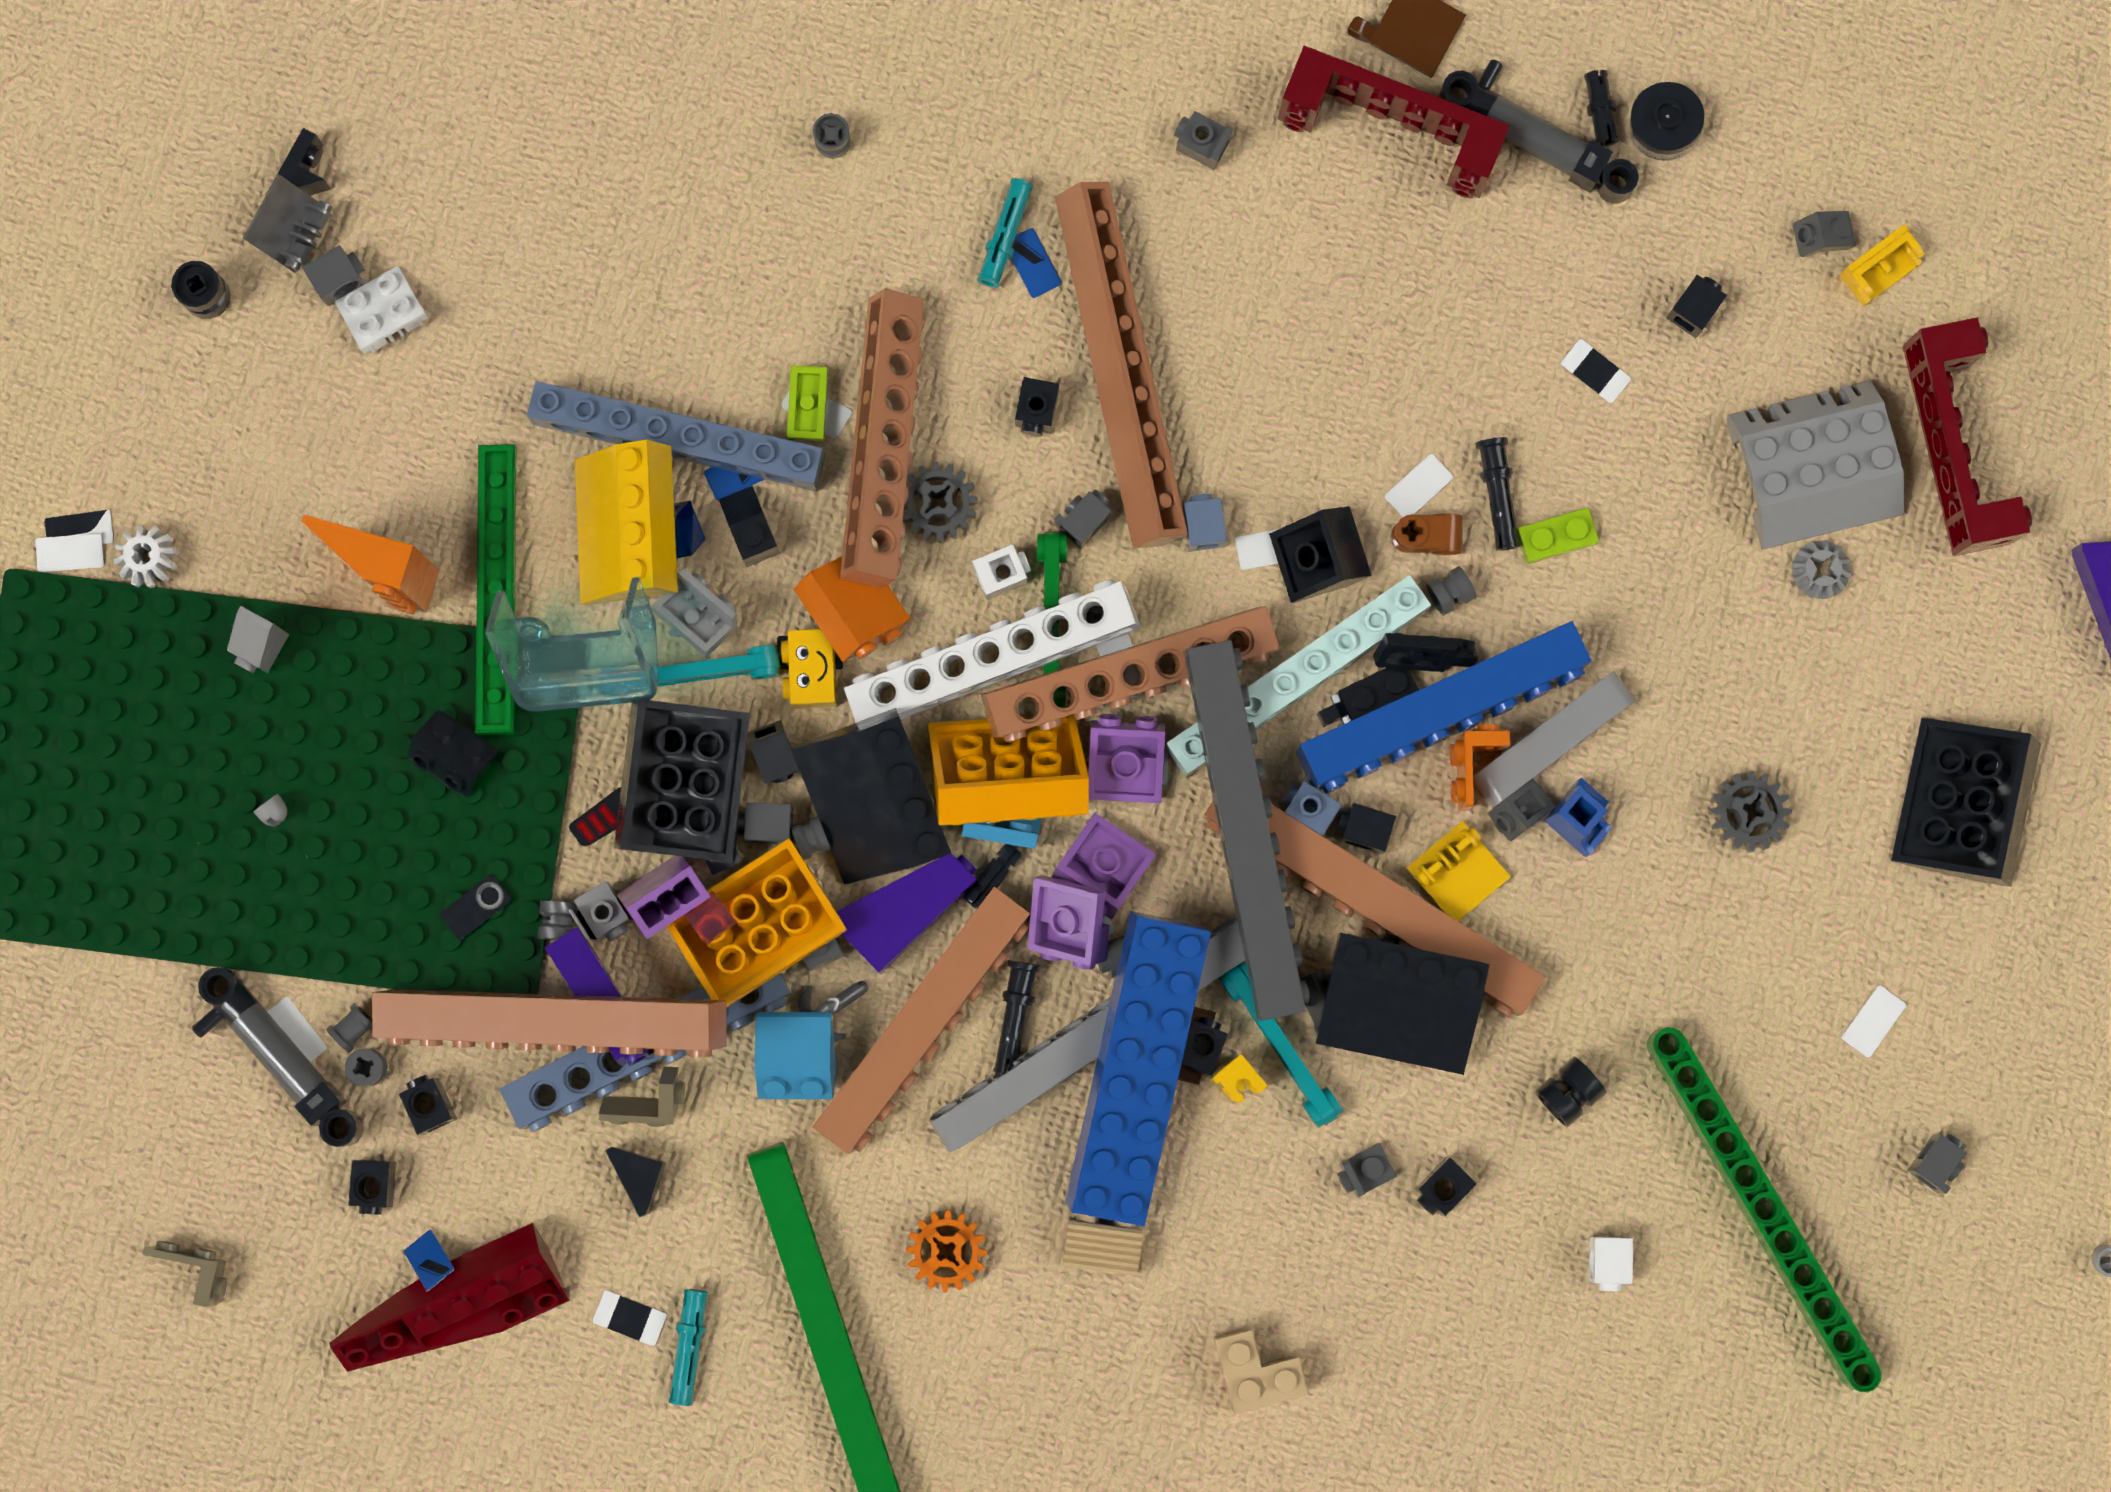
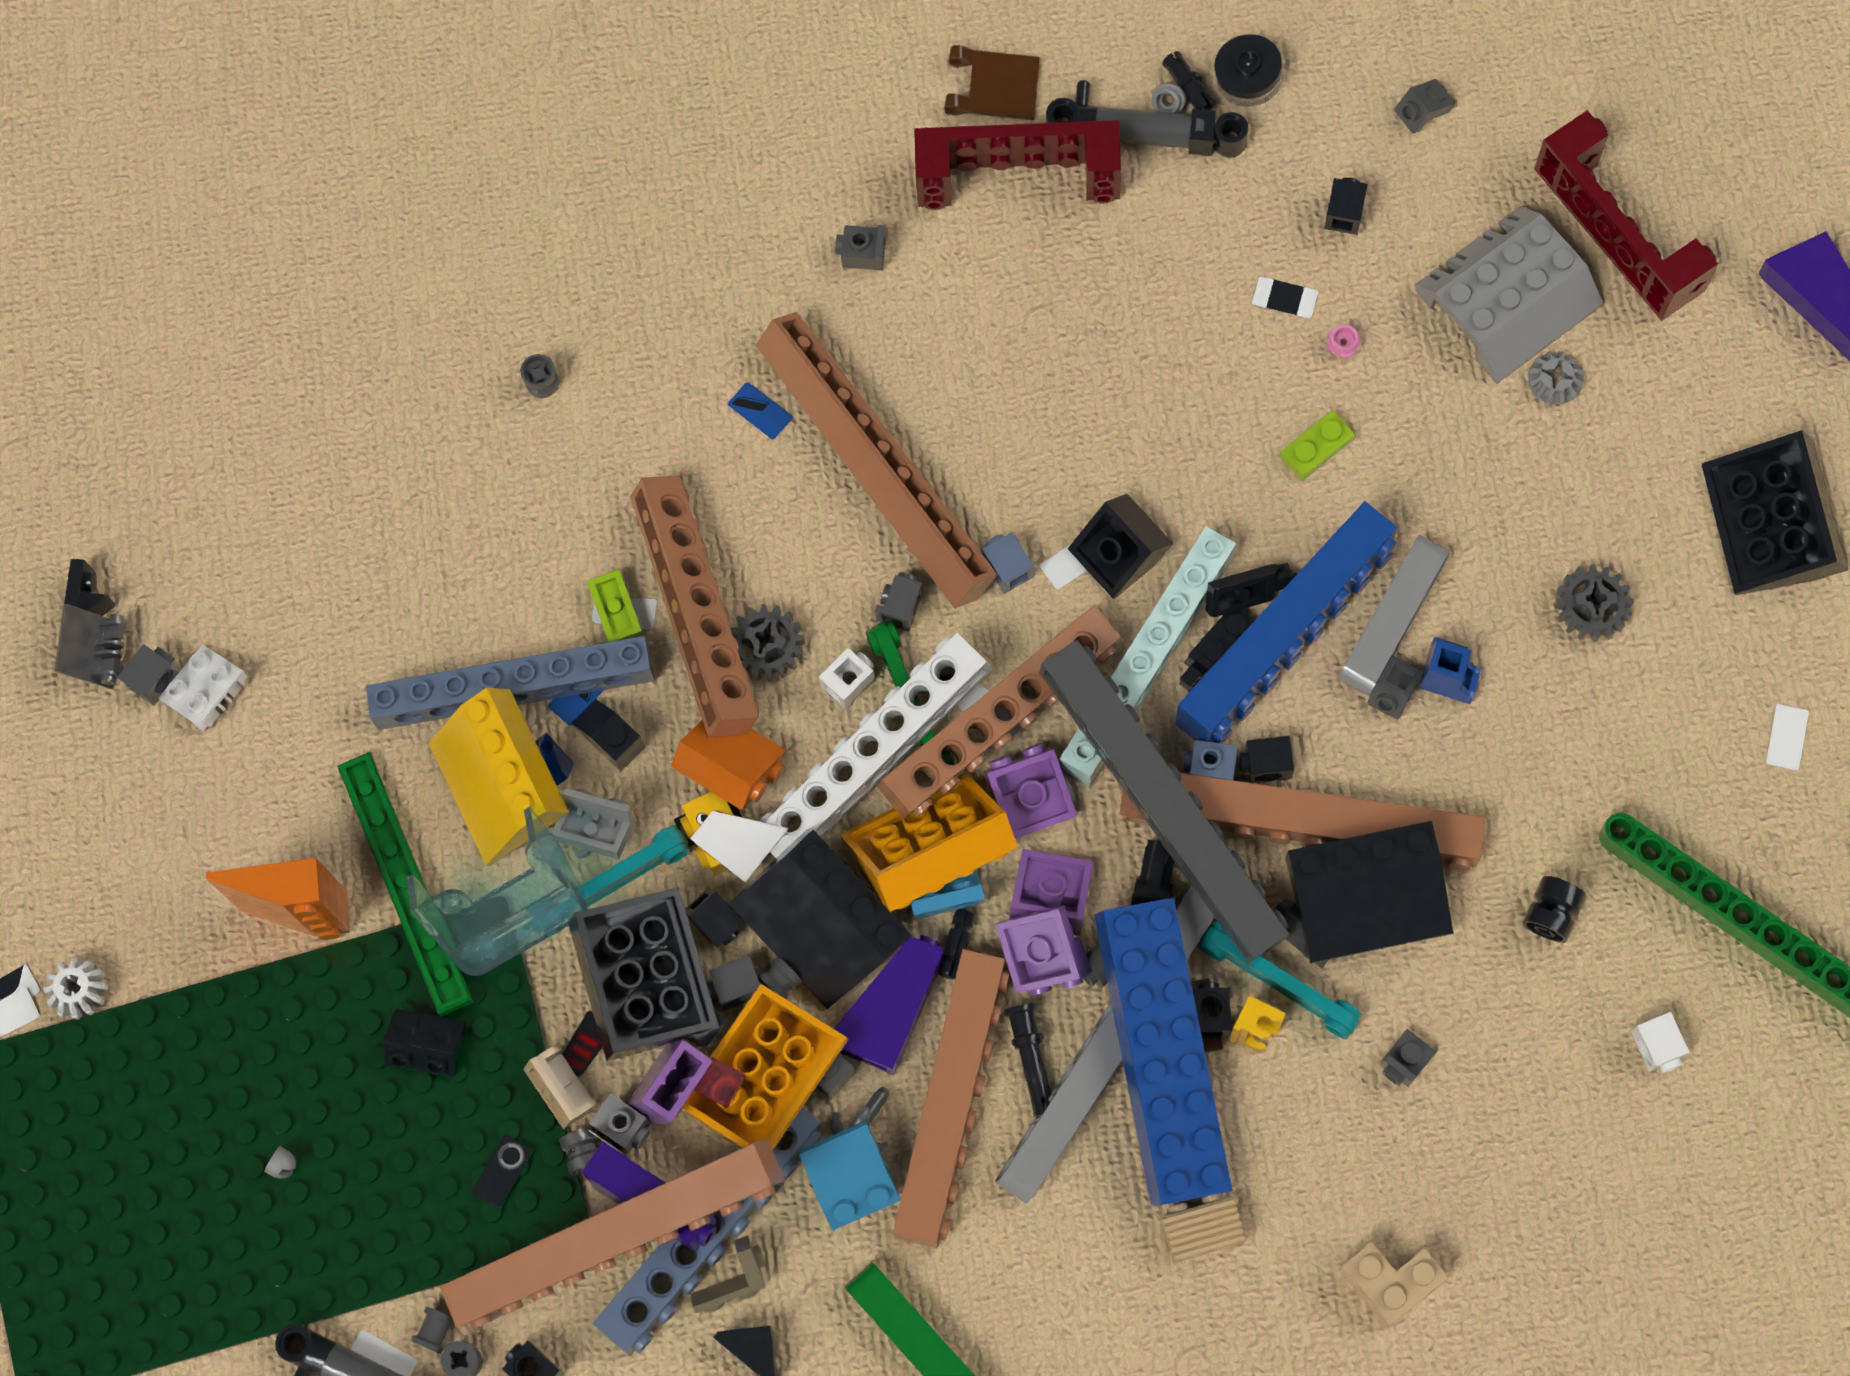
camera: 15 degrees left, 10 degrees down
black wheel [171,261,231,319] -> none
light grey slope [227,606,290,674] -> none
orange gear [906,1210,988,1293] -> none
teal pin [977,178,1033,288] -> none
black brick [1015,377,1060,437] -> none
white sticker [1385,454,1454,517] -> none
dark orange piece [1390,514,1463,555] -> none
yellow hinge [1406,821,1511,921] -> none
black brick [1415,1157,1477,1216] -> none
dark grey wheel [1426,566,1477,616] -> none
orange bracket [1450,724,1510,811] -> none
black pin [1475,437,1520,551] -> none
yellow hinge [1839,224,1925,307] -> none
none -> tan hinge [523,1044,598,1129]
none -> white sticker [690,811,788,882]
none -> black piece [1131,839,1175,905]
none -> light grey plate [1152,82,1186,113]
none -> bright pink plate [1327,325,1361,358]

